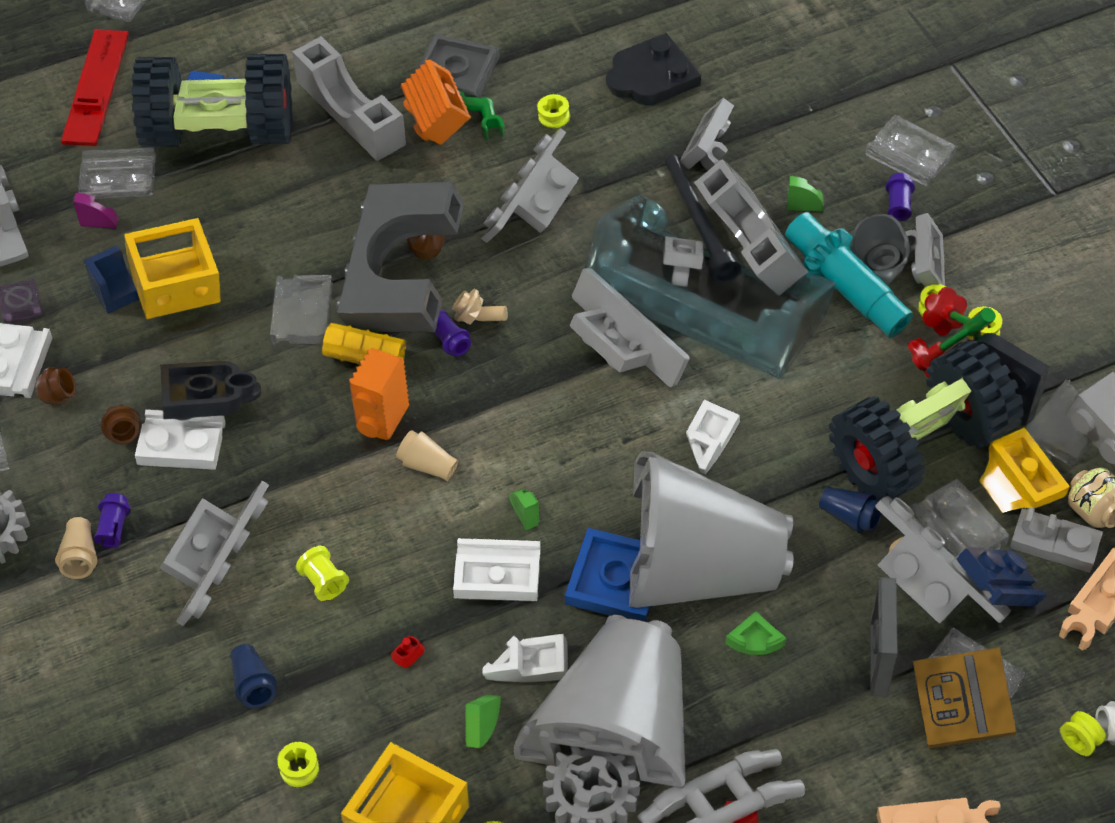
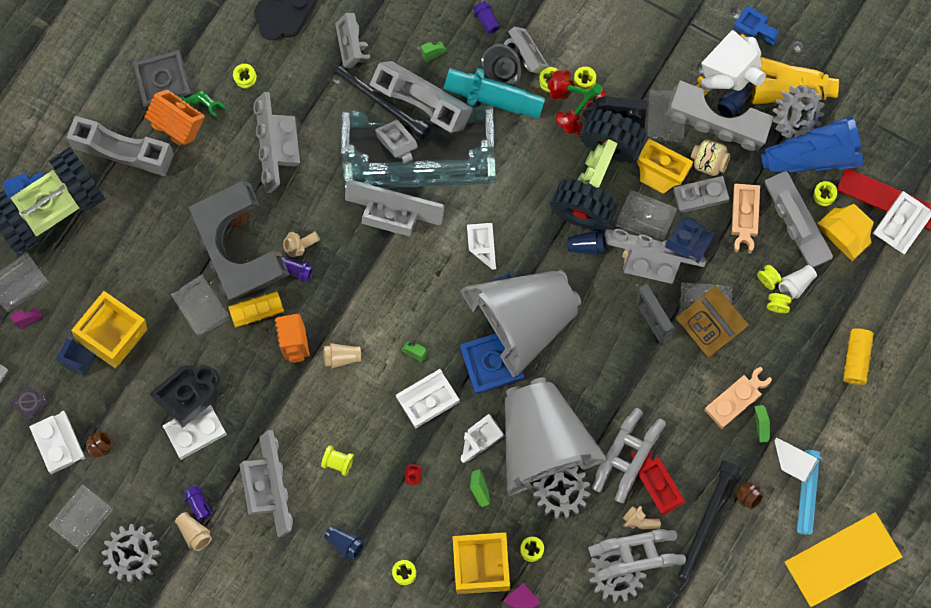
camera: 30 degrees left, 20 degrees up
reddish brown plate [101,404,141,445] -> none
bright green tile [725,611,786,655] -> none
none -> neon yellow bush [757,265,782,290]

